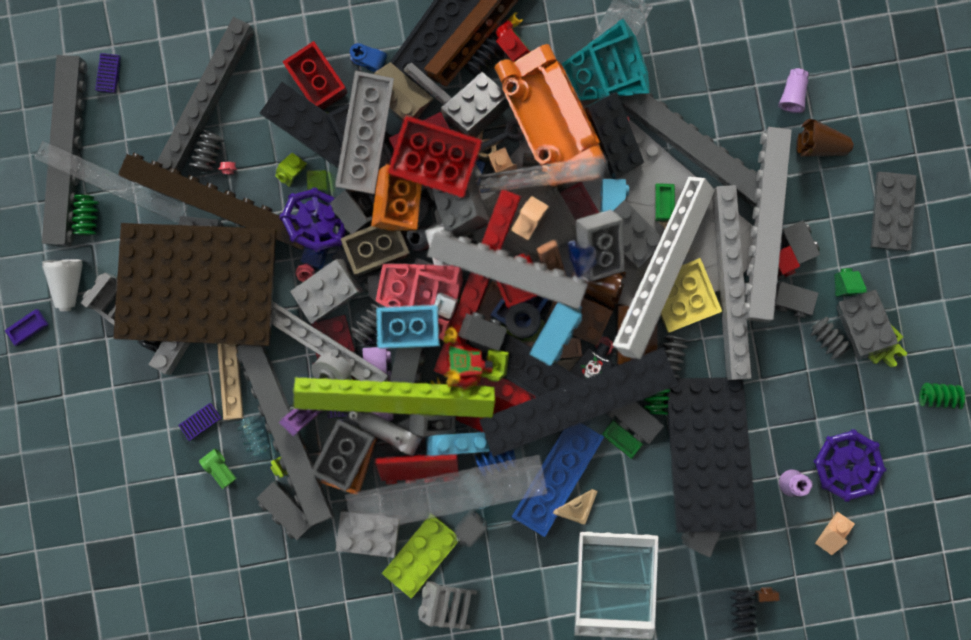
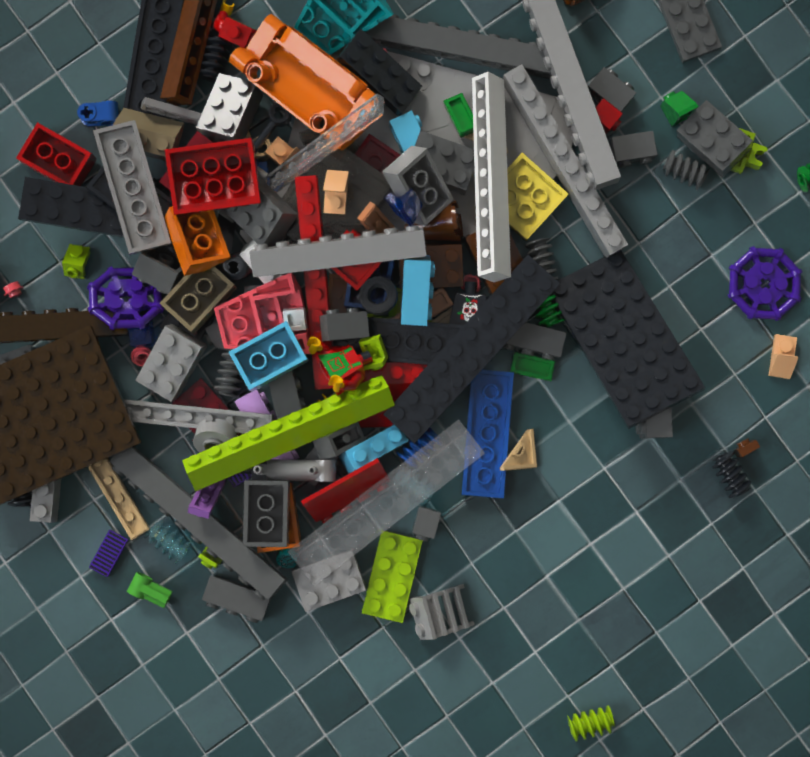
camera: 30 degrees left, 0 degrees up
clear neon green tile [307,170,327,190] -> none
clear light blue window [575,532,658,639] -> none
lavender plant [779,470,812,497] -> none
none -> tile [276,548,298,568]

